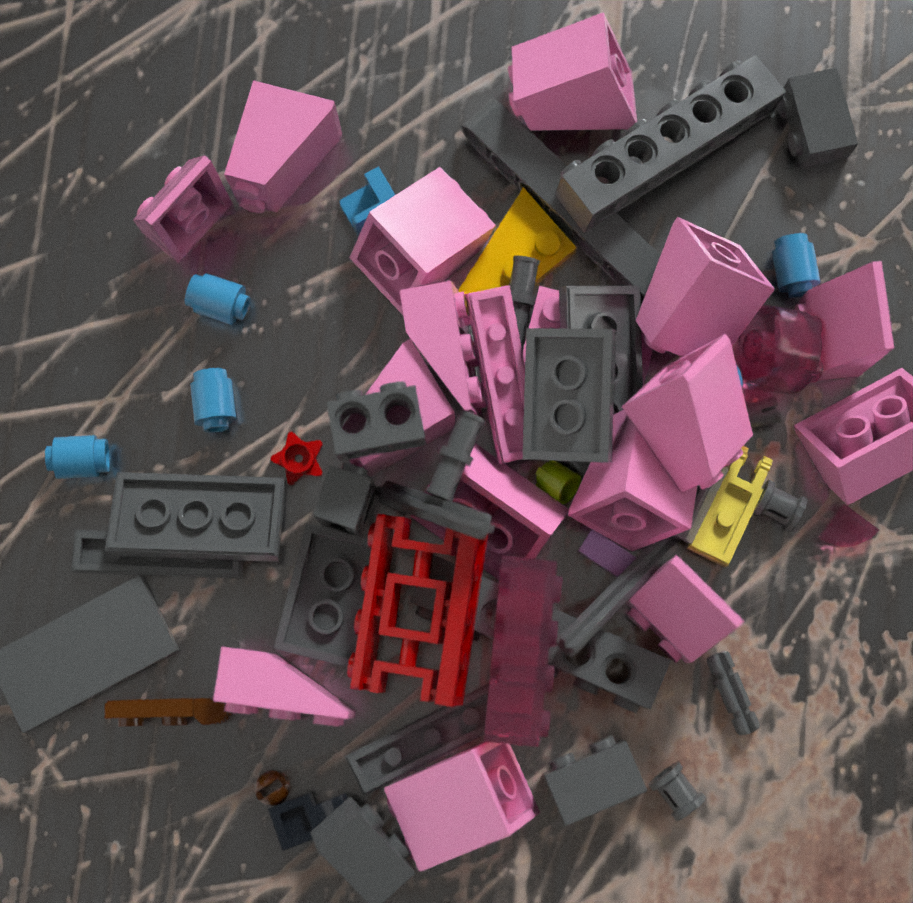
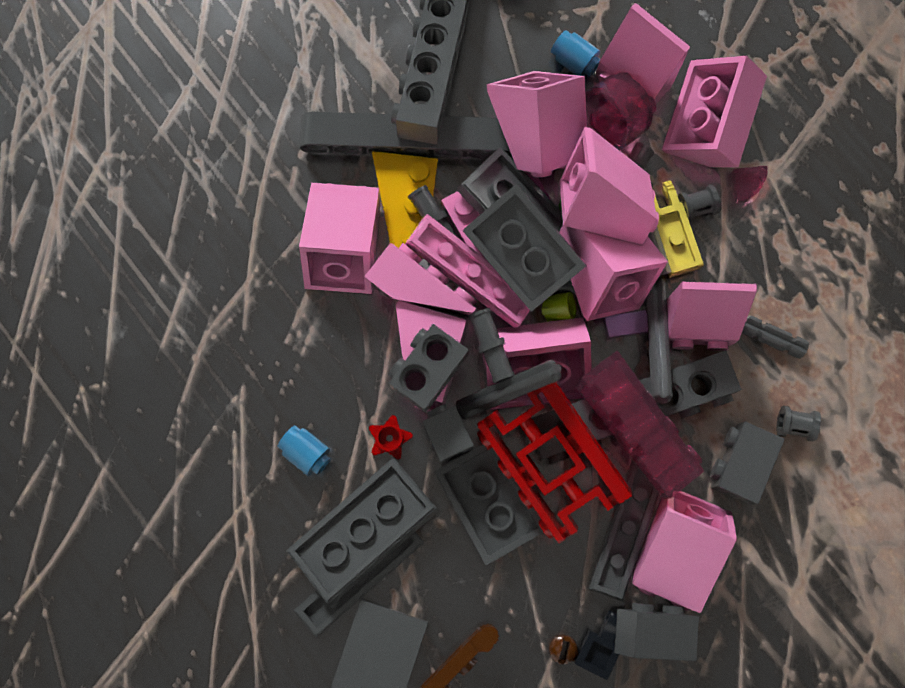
camera: 45 degrees left, 0 degrees up
dark azure brick [45,435,110,479] -> none
bright pink slope [133,155,232,263] -> none
dark azure brick [185,273,250,325] -> none
bright pink slope [213,647,356,727] -> none
bright pink slope [224,80,342,213] -> none
dark azure panel [340,166,395,237] -> none
bright pink slope [508,12,637,130] -> none

